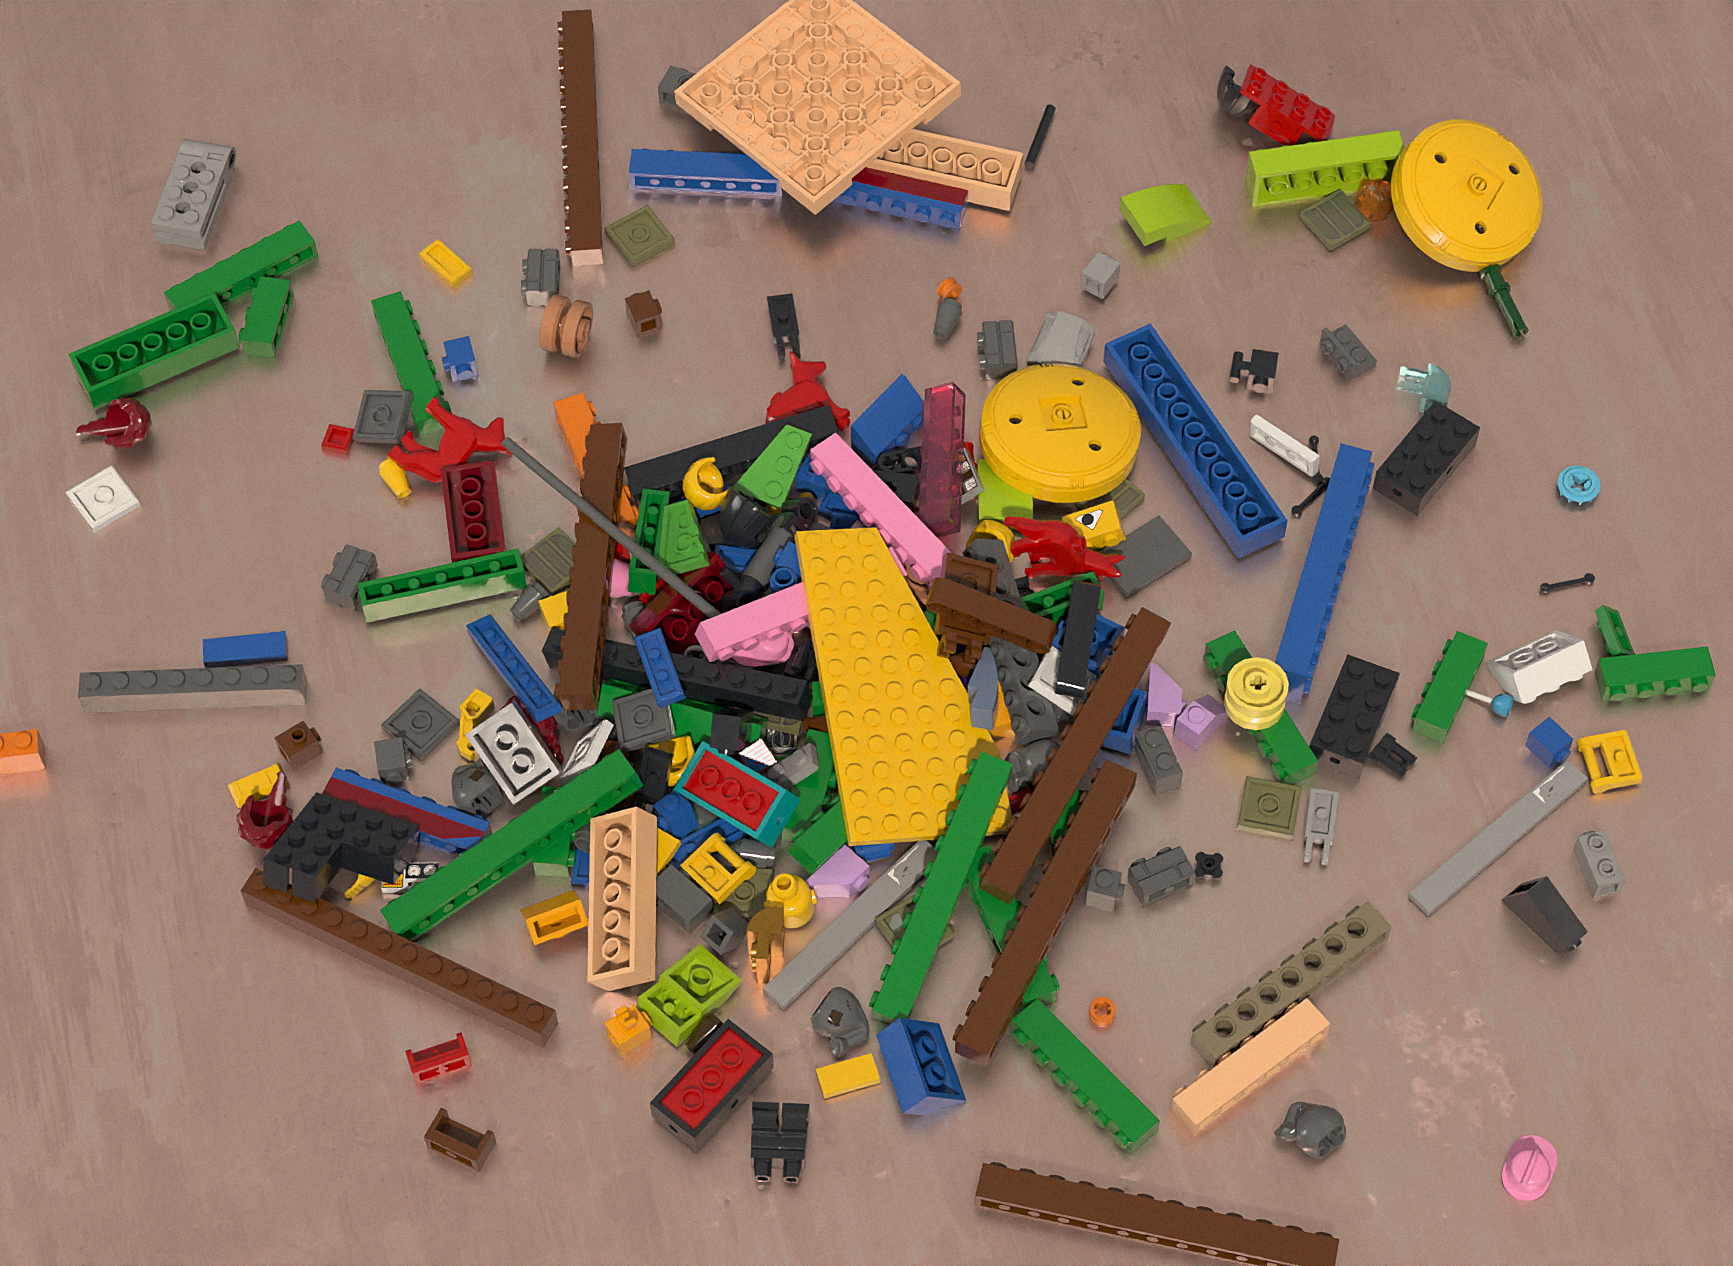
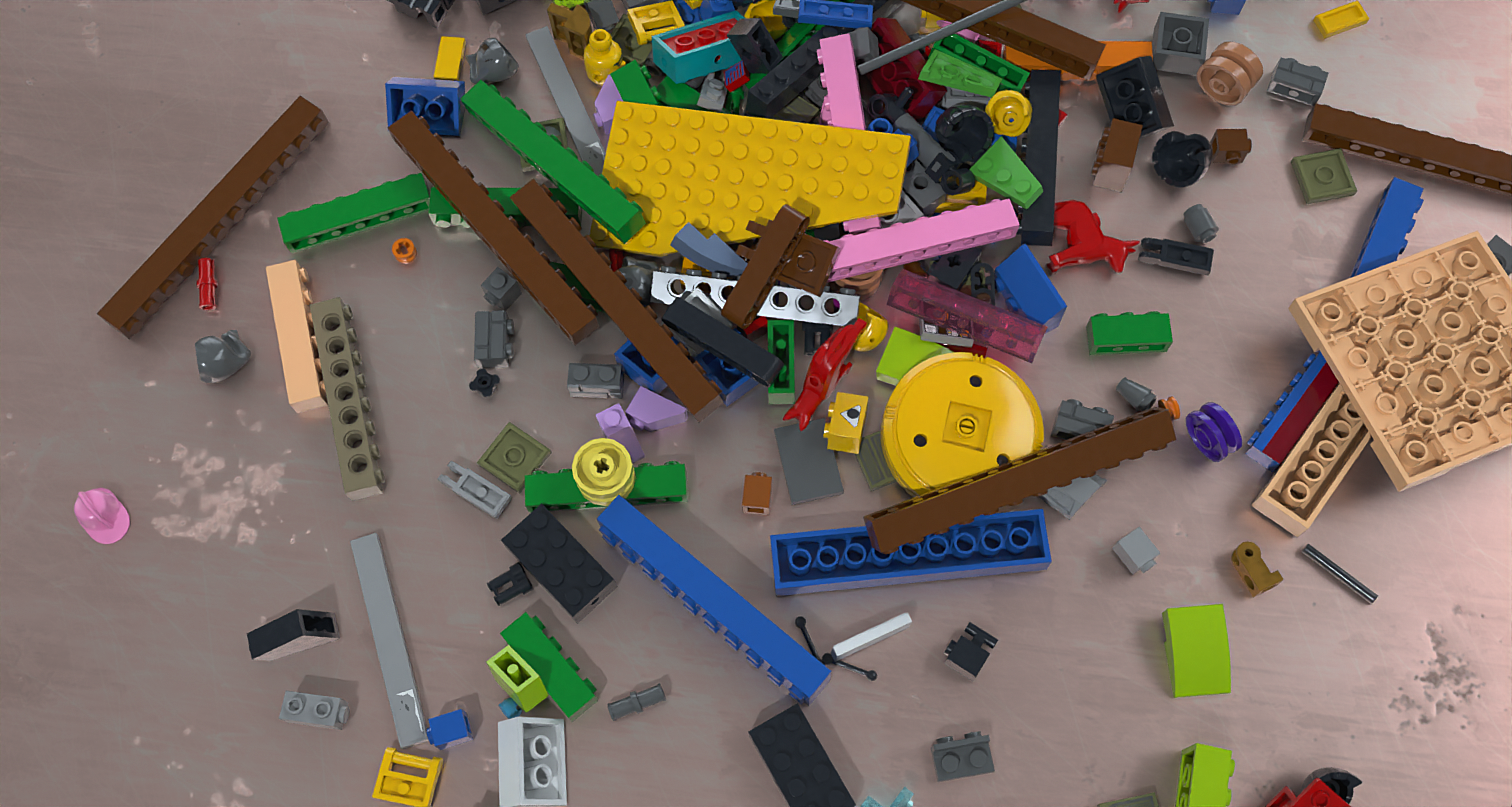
camera: 115 degrees right, 10 degrees up
none -> red pin [196,258,218,311]
none -> lime brick [486,645,549,713]
none -> dark grey pin [607,683,666,721]
none -> dark orange brick [742,472,772,515]
none -> dark grey brick [847,27,879,68]
none -> reddish brown brick [863,407,1177,554]
none -> green brick [1086,311,1173,355]
none -> reddish brown brick [1091,118,1143,193]
none -> black slope [1096,56,1174,139]
none -> dark grey brick [1152,12,1209,76]
none -> black hair [1152,131,1213,188]
none -> dark grey brick [1183,204,1219,243]
none -> dark purple wheel [1186,402,1242,462]
none -> pearl gold leg [1231,541,1284,598]

